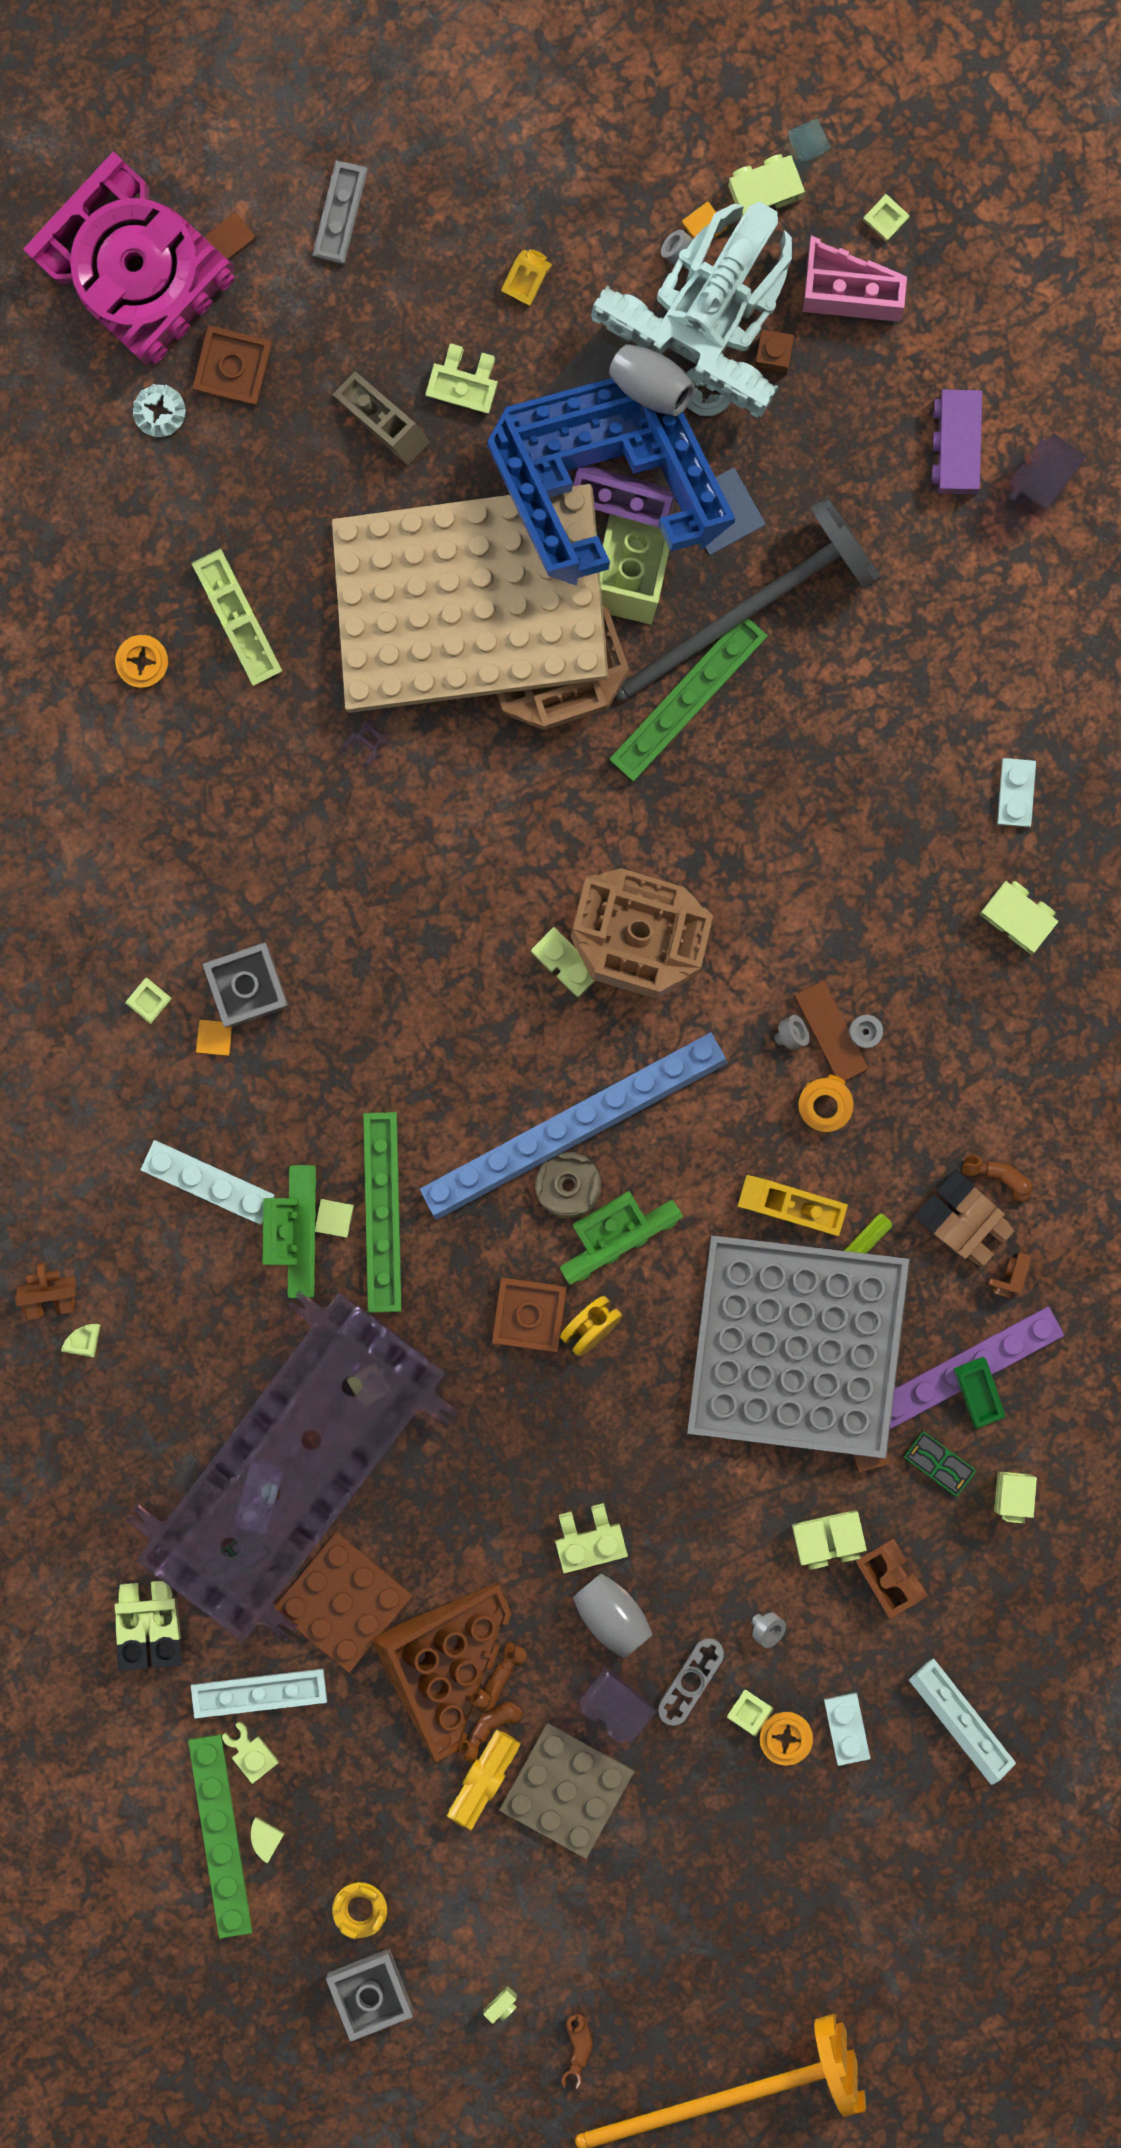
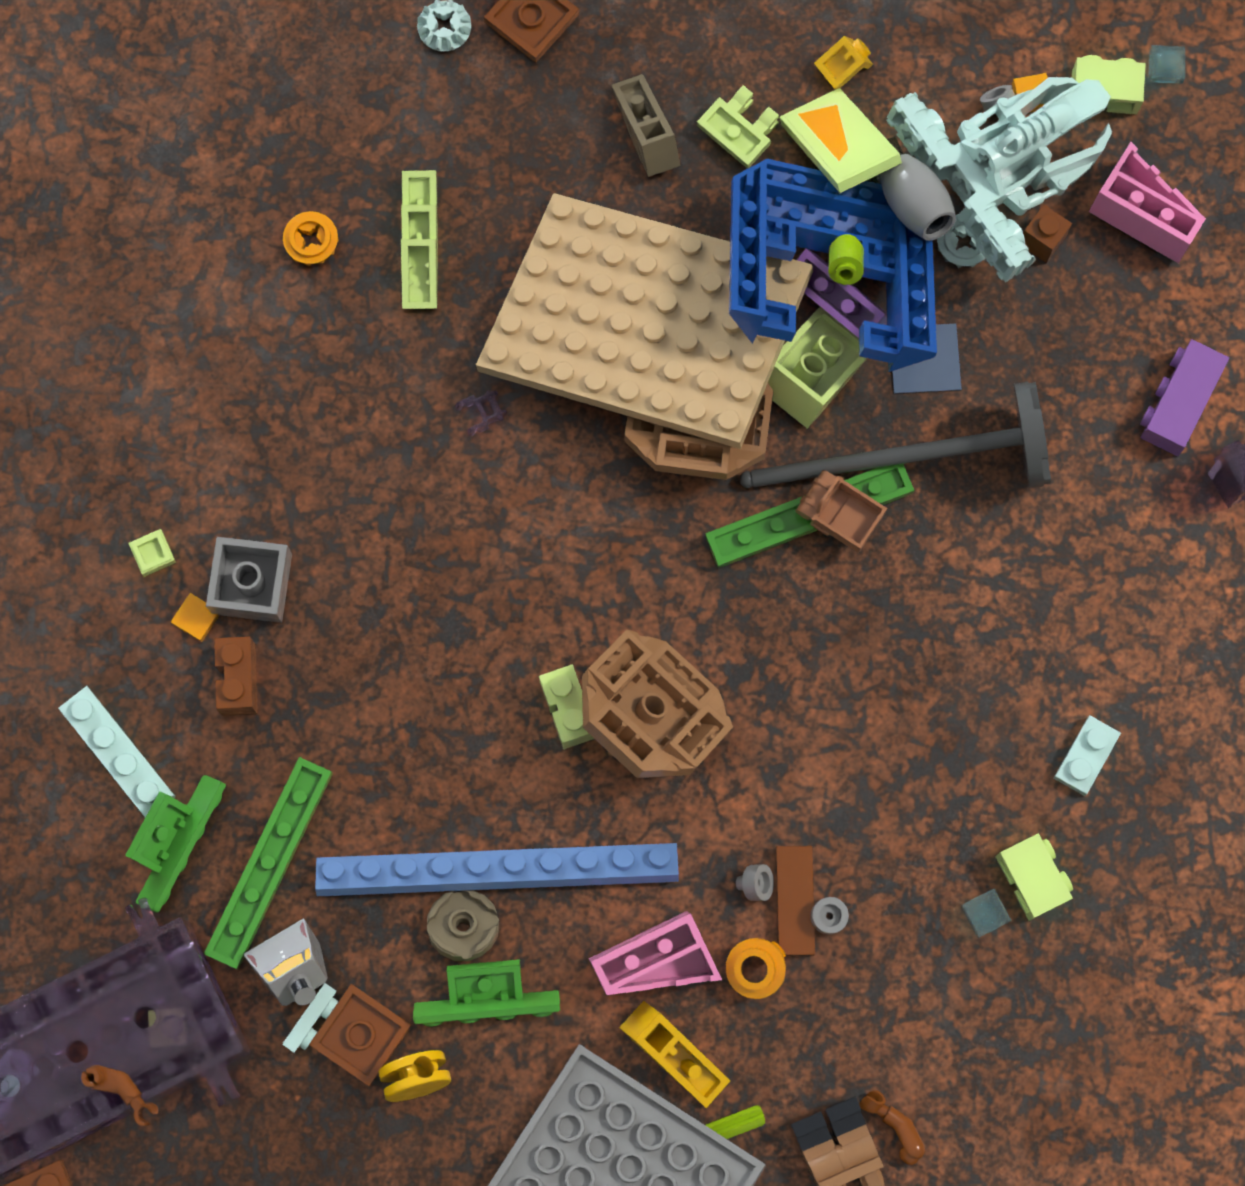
camera: 20 degrees right, 10 degrees down
yellowish green tile [315,1199,354,1238] -> none
yellowish green tile [863,194,910,242] -> none
none -> dark orange arm [81,1065,158,1126]
none -> dark orange brick [214,636,258,716]
none -> light grey torso [244,918,328,1006]
none -> light aqua plate [282,983,338,1052]
none -> bright pink wedge [589,911,722,995]
none -> yellowish green tile [780,88,902,193]
none -> nougat piece [795,470,887,553]
none -> lime brick [828,234,864,285]
none -> clear light blue plate [961,888,1012,938]

